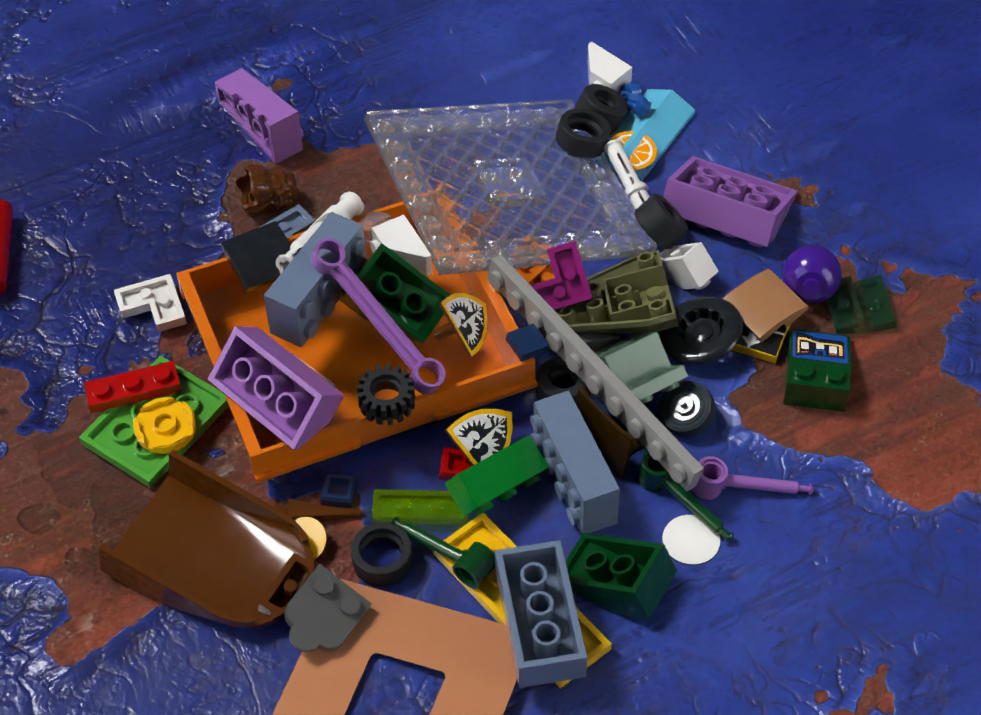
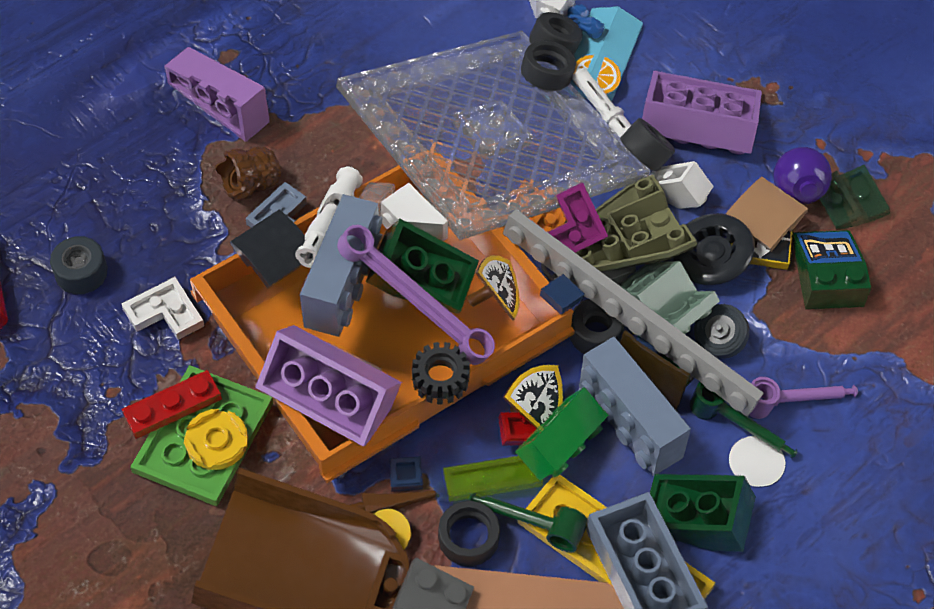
camera: 15 degrees left, 5 degrees up
none -> black wheel [50,236,108,294]

